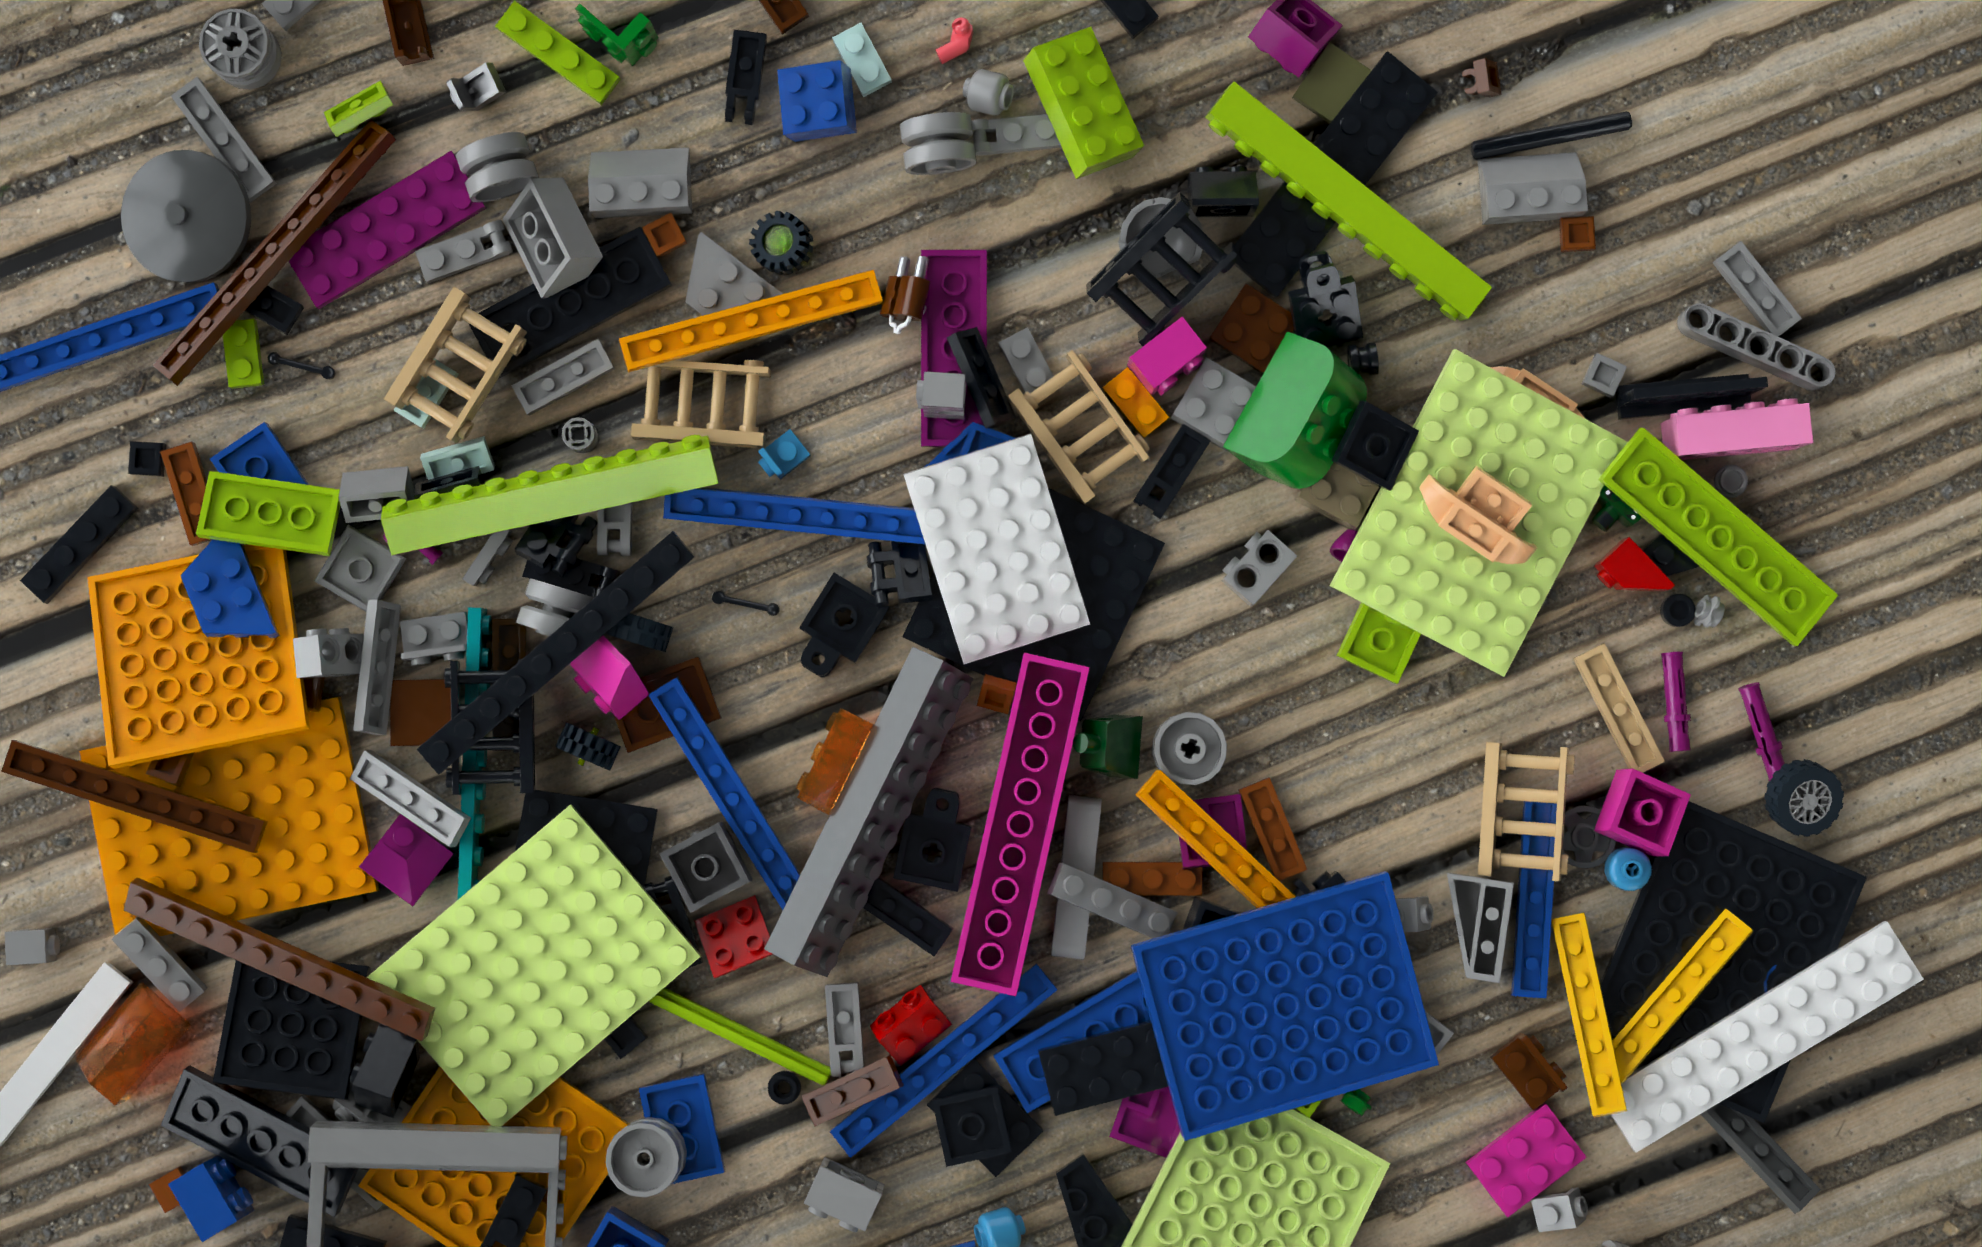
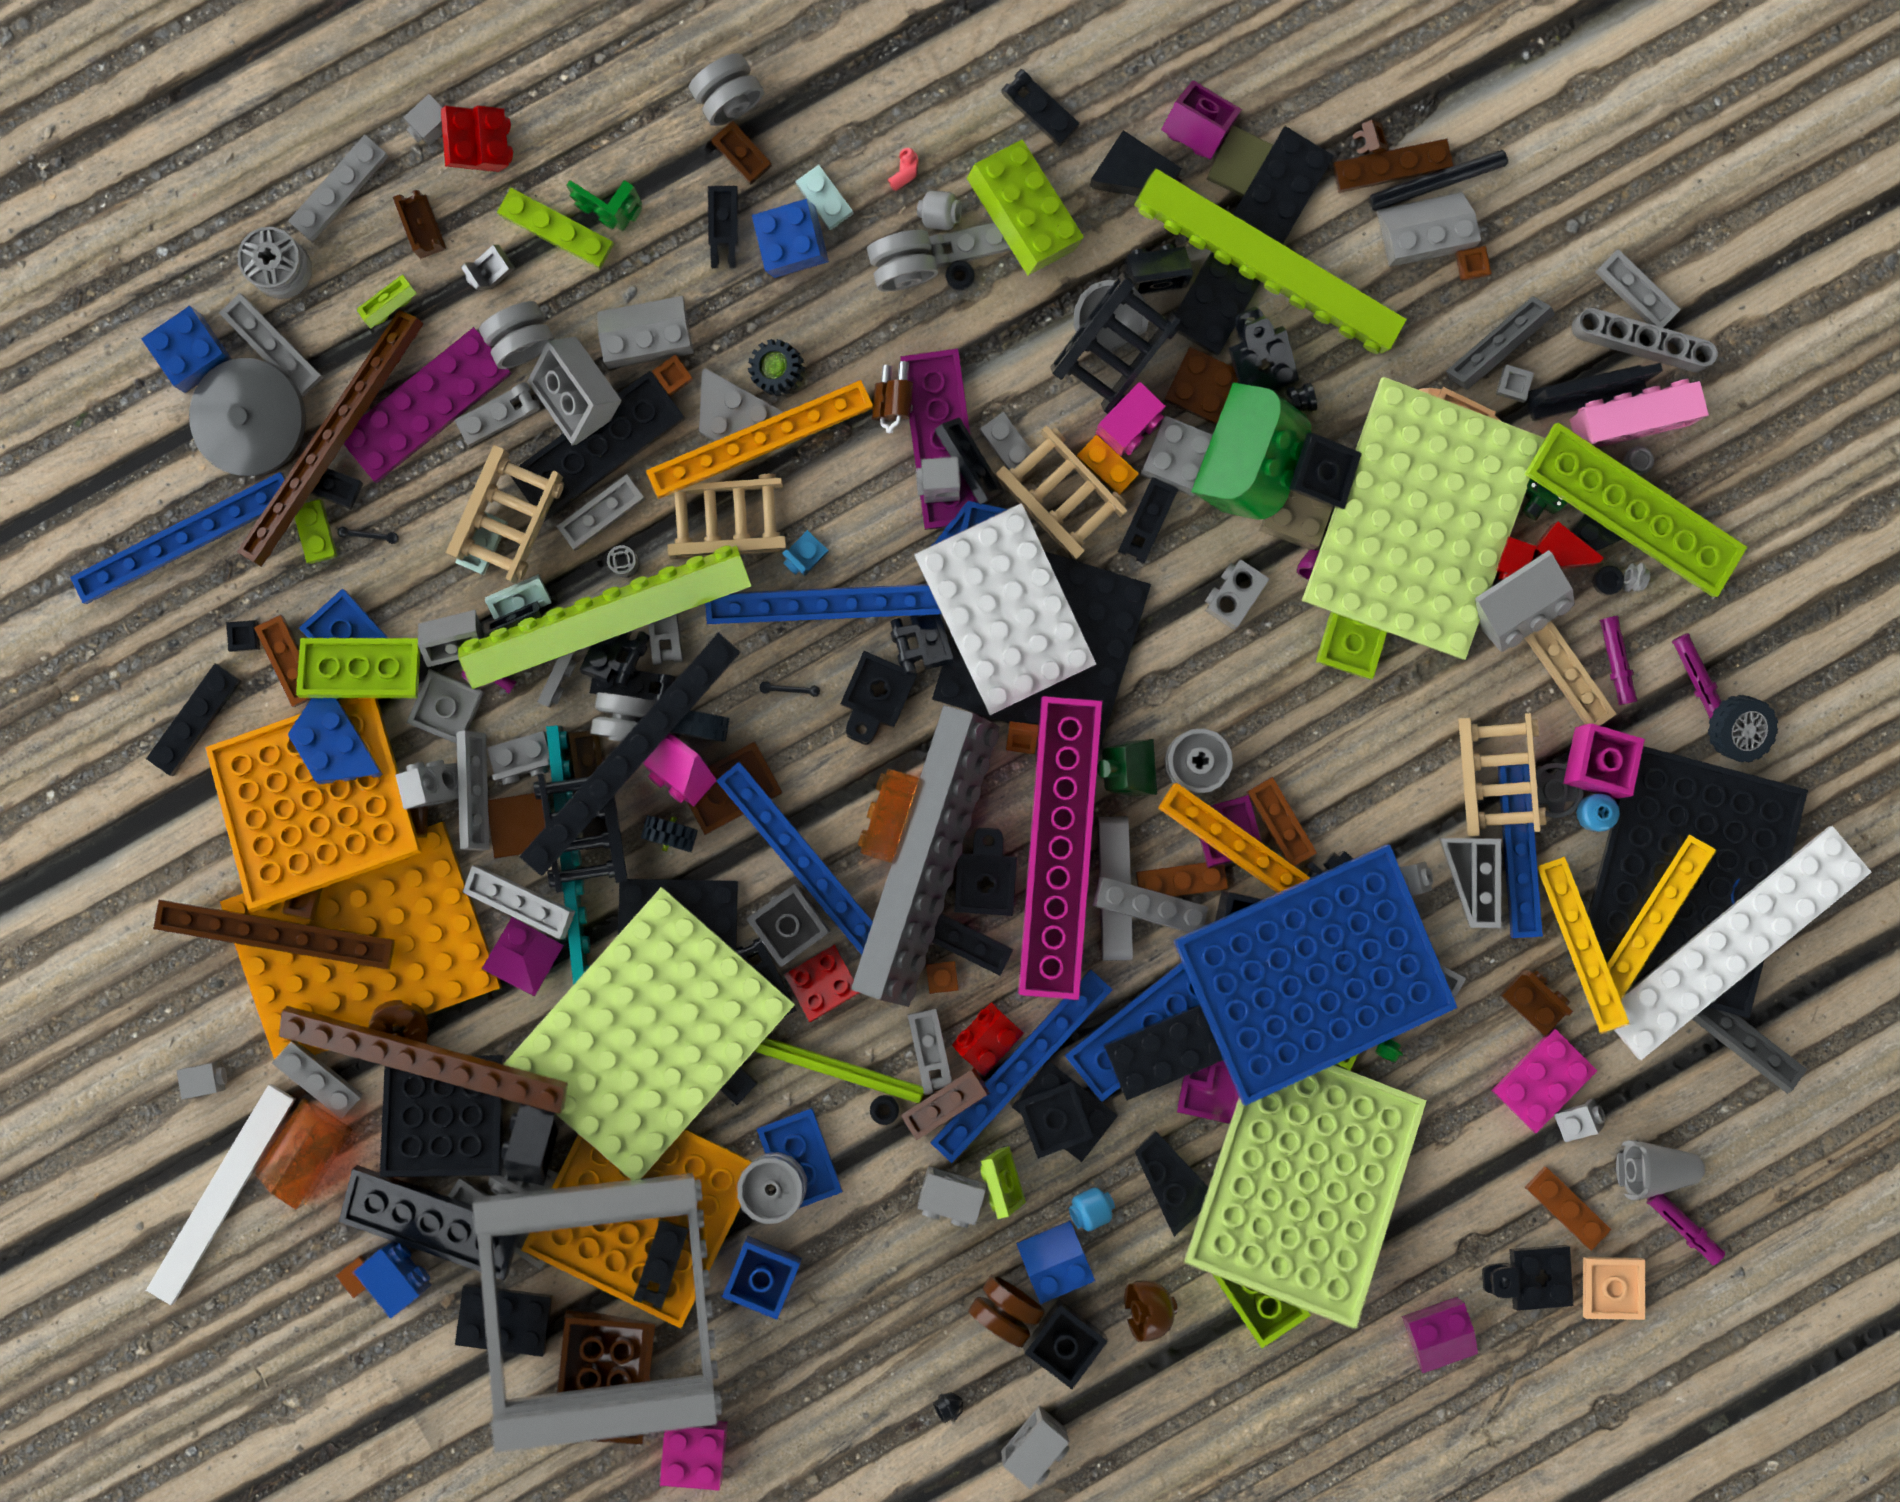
camera: 15 degrees left, 0 degrees up
light nougat plate [1419,466,1537,564] -> none
none -> blue brick [141,305,232,393]
none -> reddish brown plate [368,1000,429,1043]
none -> dark orange plate [926,961,959,994]
none -> black plate [946,261,975,290]
none -> lime plate [981,1146,1026,1219]
none -> black slope [1090,130,1182,196]
none -> reddish brown plate [1332,138,1453,193]
none -> dark grey plate [1446,296,1555,390]
none -> light grey slope [1475,550,1575,652]
none -> red brick [1496,537,1537,581]

